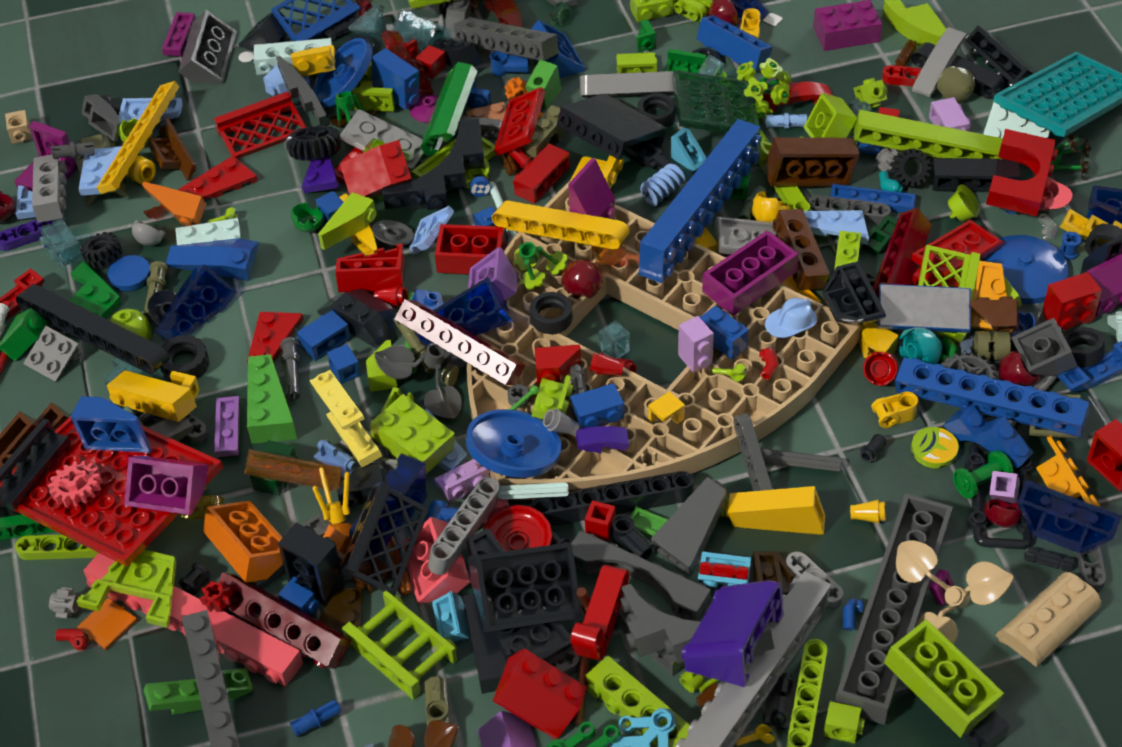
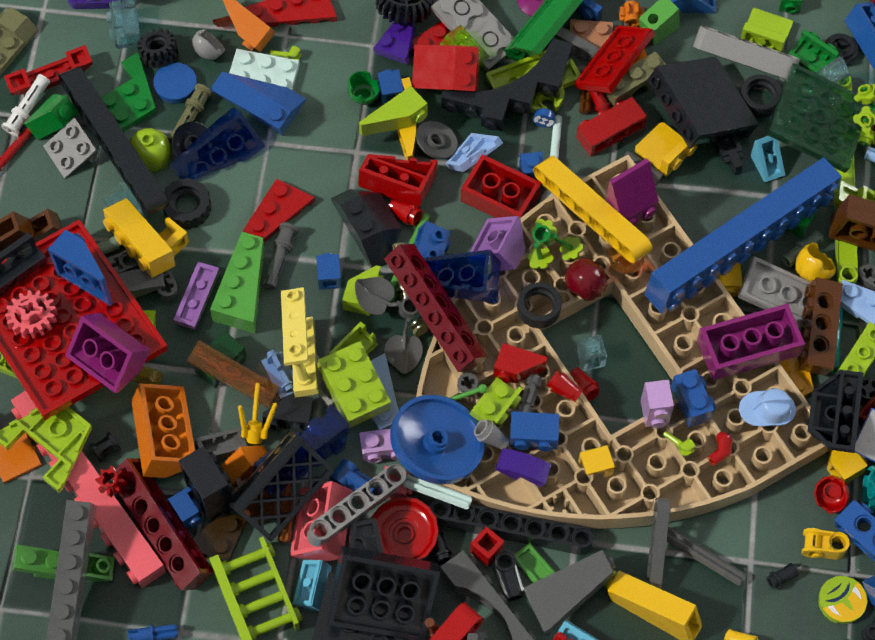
camera: 20 degrees right, 15 degrees up
blue brick [297,310,351,361] -> none
light blue piece [640,164,685,207] -> none

